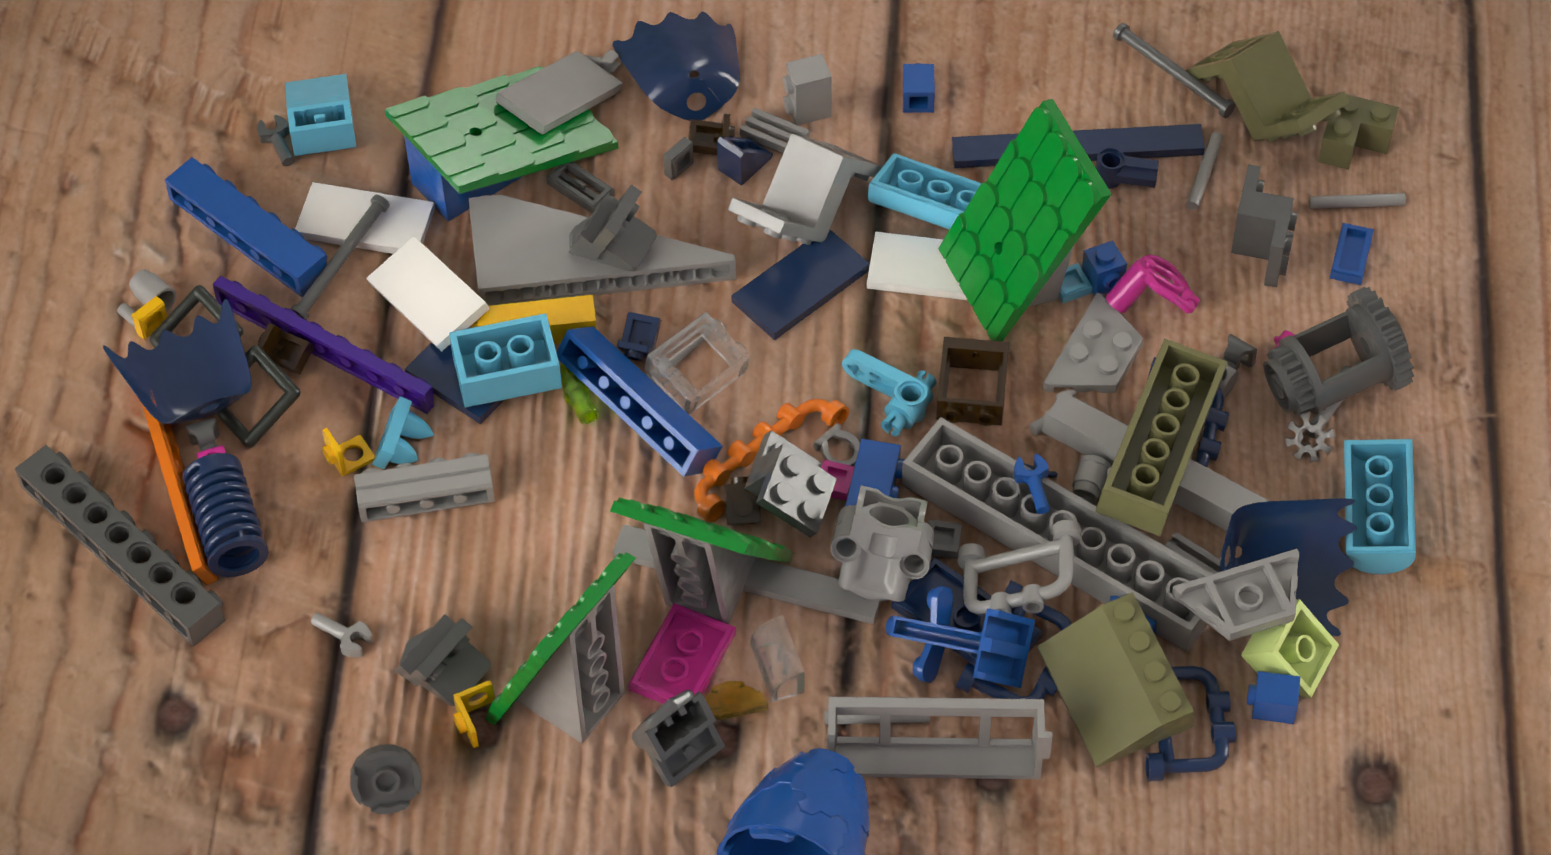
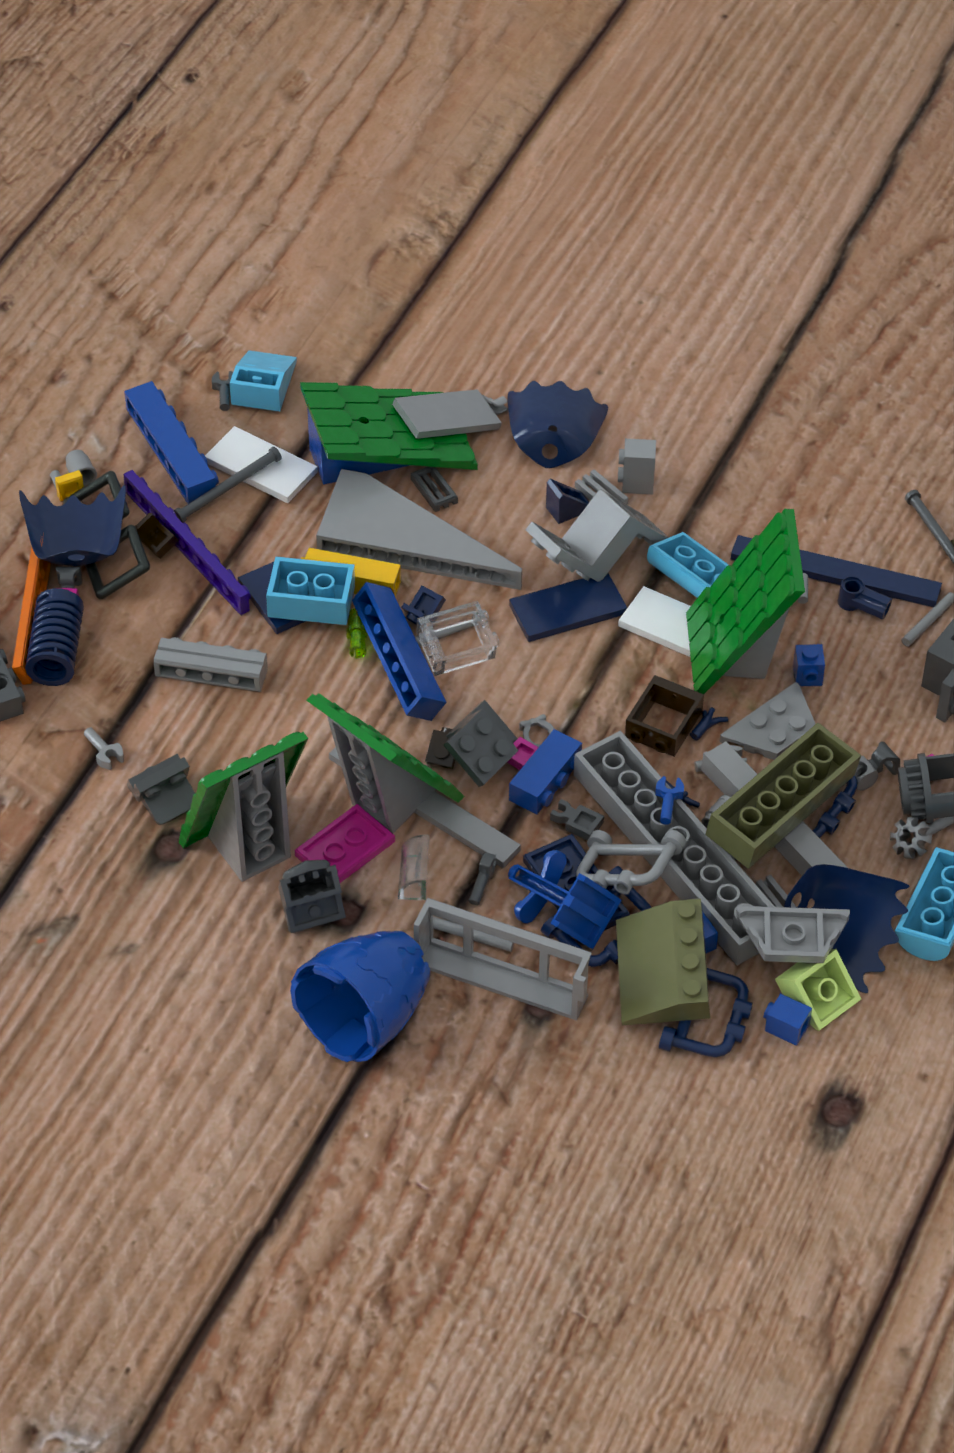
camera: 20 degrees right, 5 degrees down
yellow bracket [322,427,375,477] -> none
dark grey tile [350,744,422,814] -> none
white tile [366,236,490,352] -> none
medium azure tile [372,396,434,470] -> none
yellow bracket [453,680,495,748] -> none
dark grey piece [569,185,657,271] -> none
dark grey tile [663,137,694,180] -> none
dark brown bracket [688,114,735,155] -> none
orange bar [694,399,849,523] -> none
clear yellow plate [705,681,769,720] -> none
light grey piece [831,485,934,602] -> none
medium azure piece [842,349,937,437] -> none
blue brick [903,63,935,113] -> none
medium azure tile [1059,263,1092,303] -> none
dark pink piece [1106,254,1200,314] -> none
none -> dark grey bar [469,852,497,905]
none -> dark blue bar [690,707,728,741]

